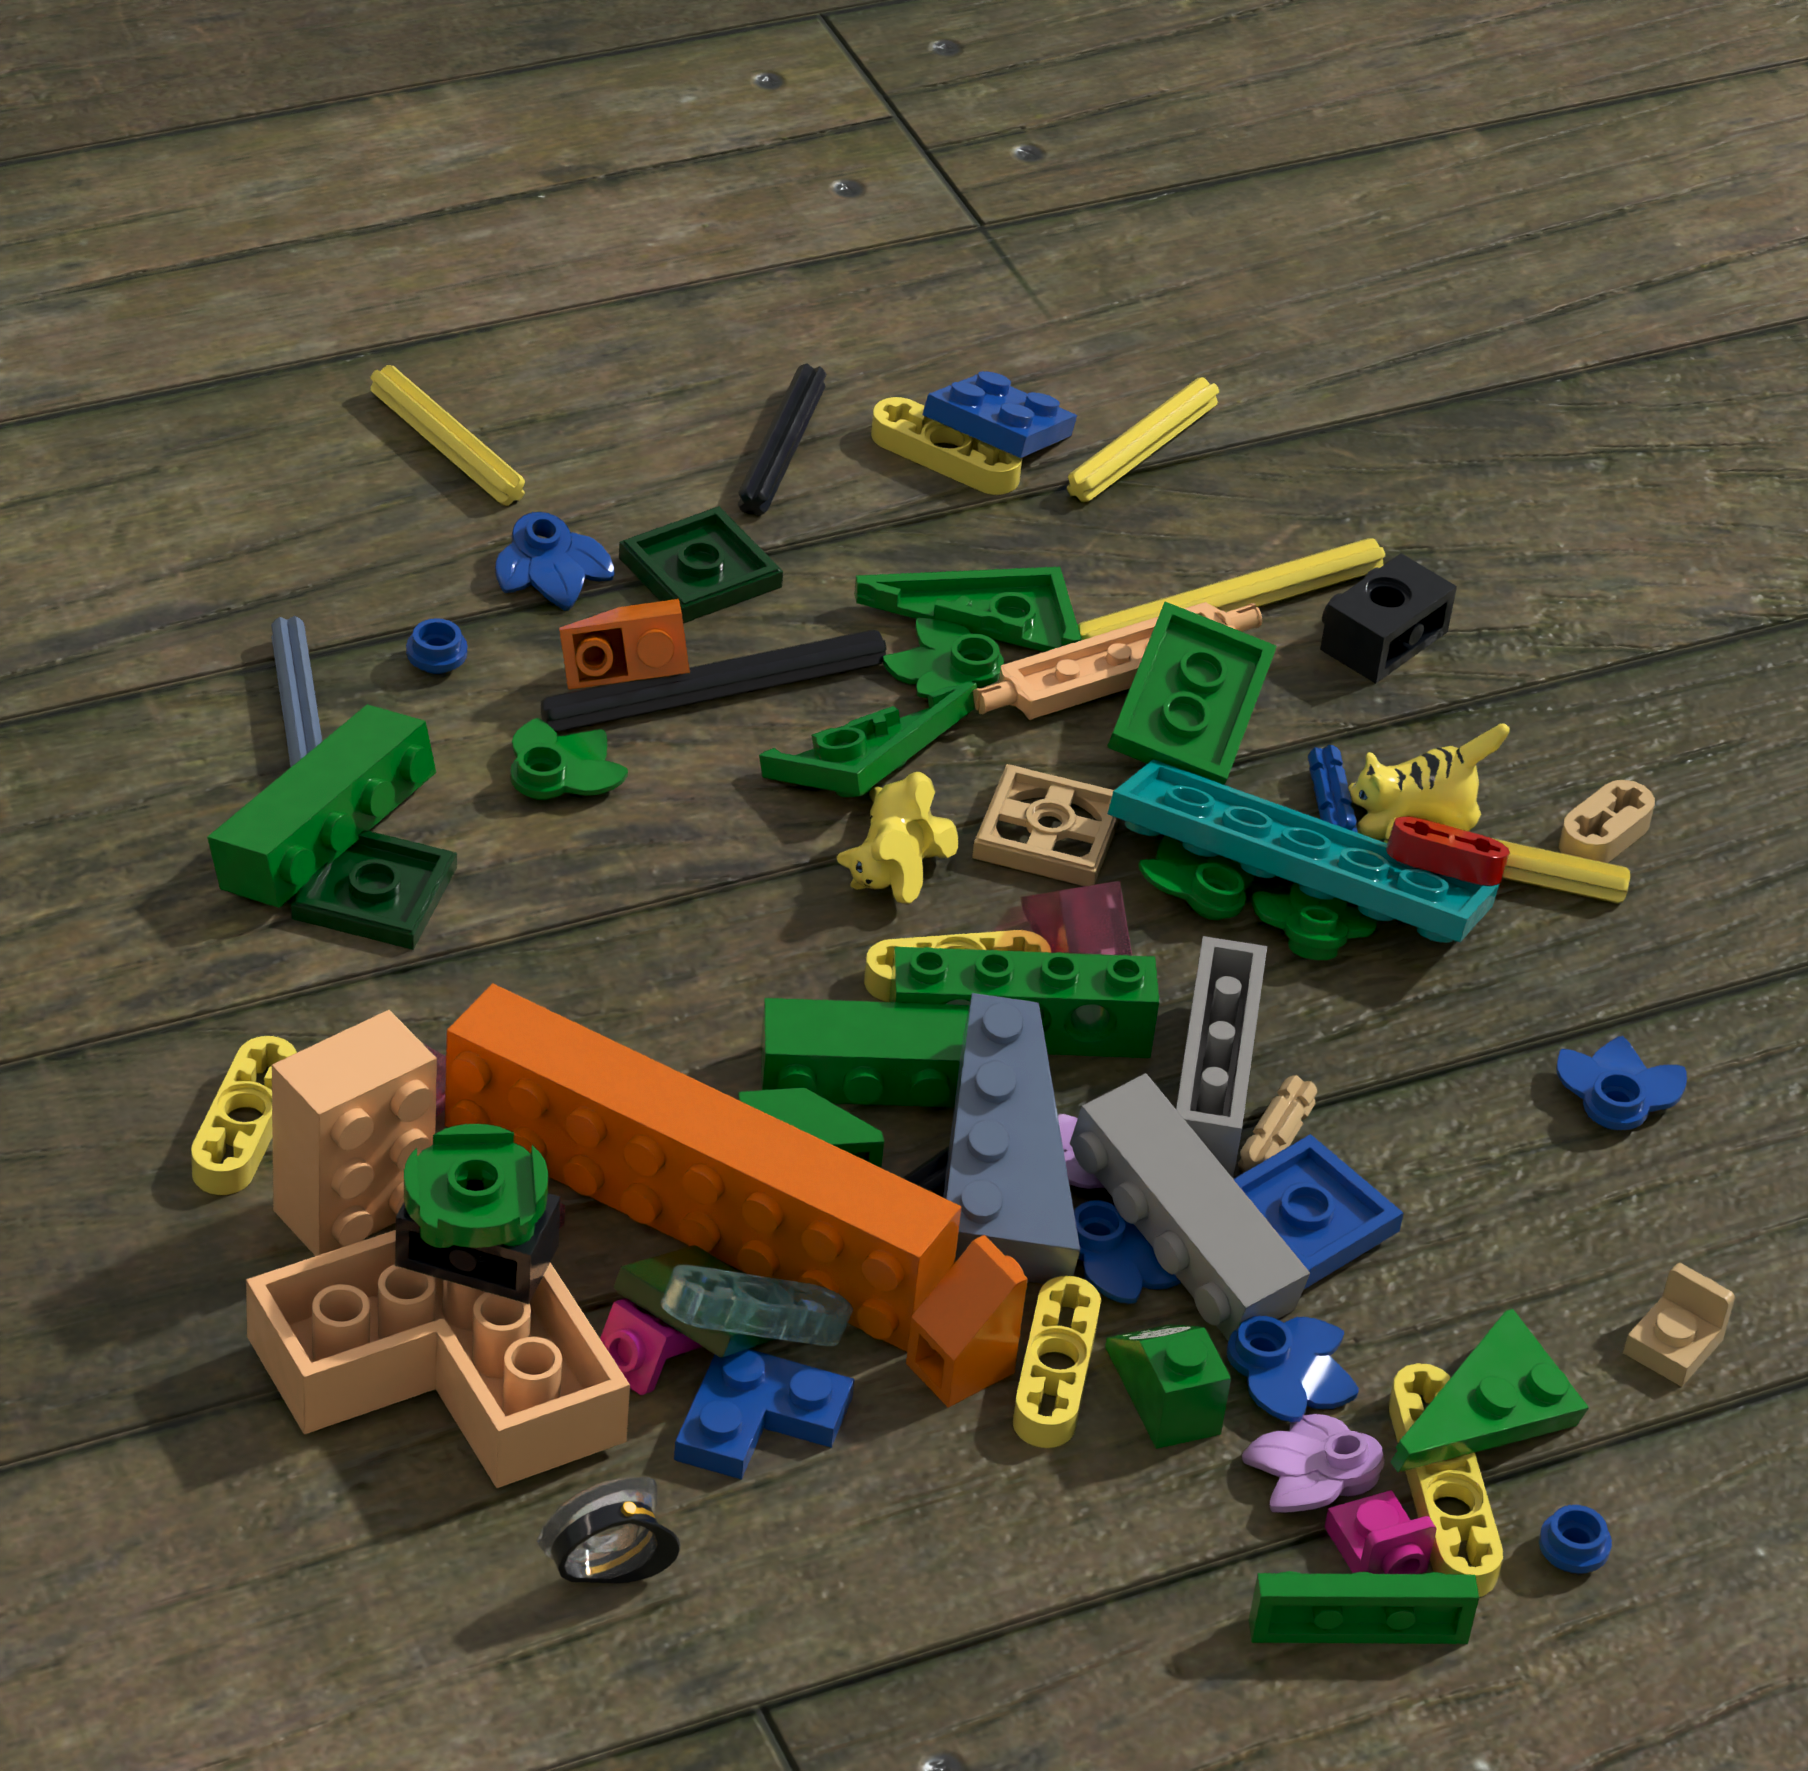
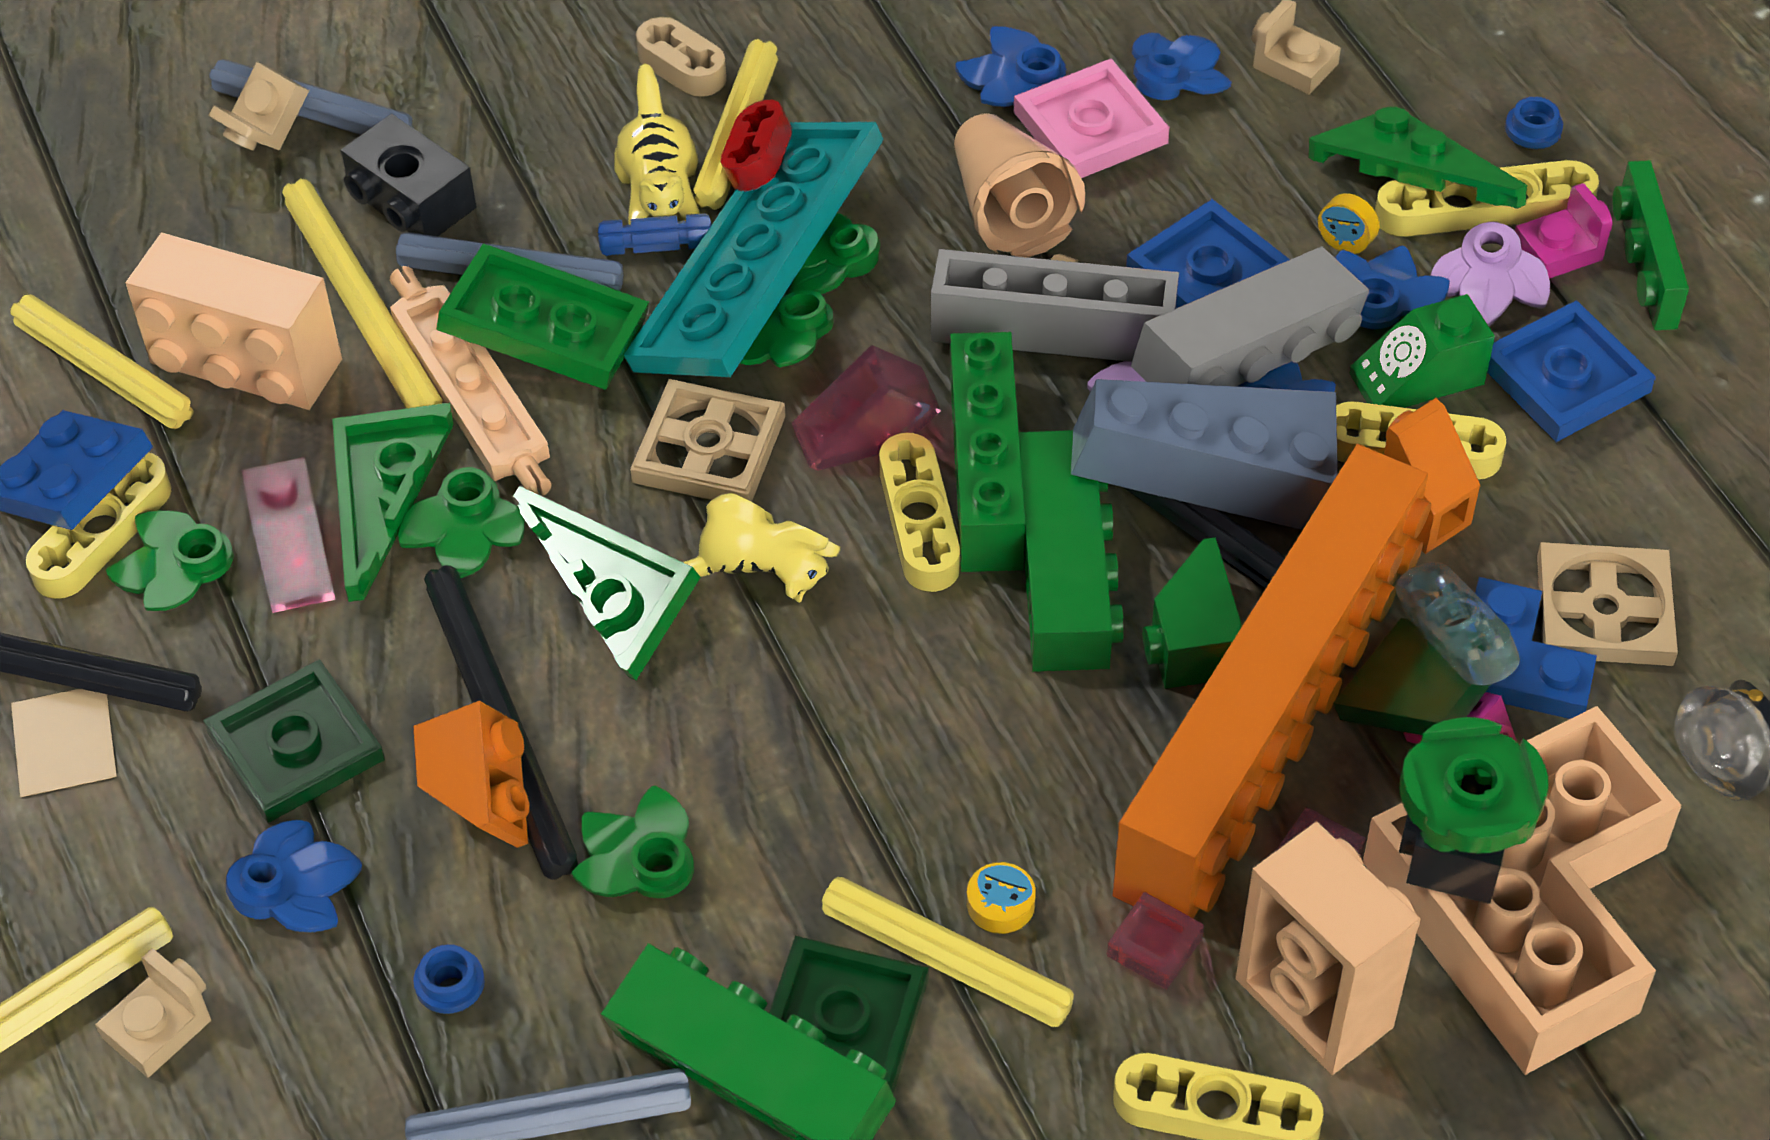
camera: 85 degrees left, 10 degrees up
none -> tan sticker [11,689,117,798]
none -> tan bracket [95,948,212,1078]
none -> green plate [106,511,234,611]
none -> light nougat brick [125,232,342,410]
none -> sand blue axle [209,59,414,135]
none -> tan bracket [209,62,310,150]
none -> clear pink slope [242,457,335,613]
none -> sand blue axle [396,232,624,291]
none -> light yellow axle [822,877,1074,1027]
none -> light nougat cone [954,114,1085,258]
none -> tile [967,862,1036,934]
none -> bright pink plate [1014,59,1170,178]
none -> blue plate [1131,33,1232,100]
none -> tile [1318,193,1380,254]
none -> blue plate [1487,300,1656,442]
none -> tan piece [1537,542,1678,666]

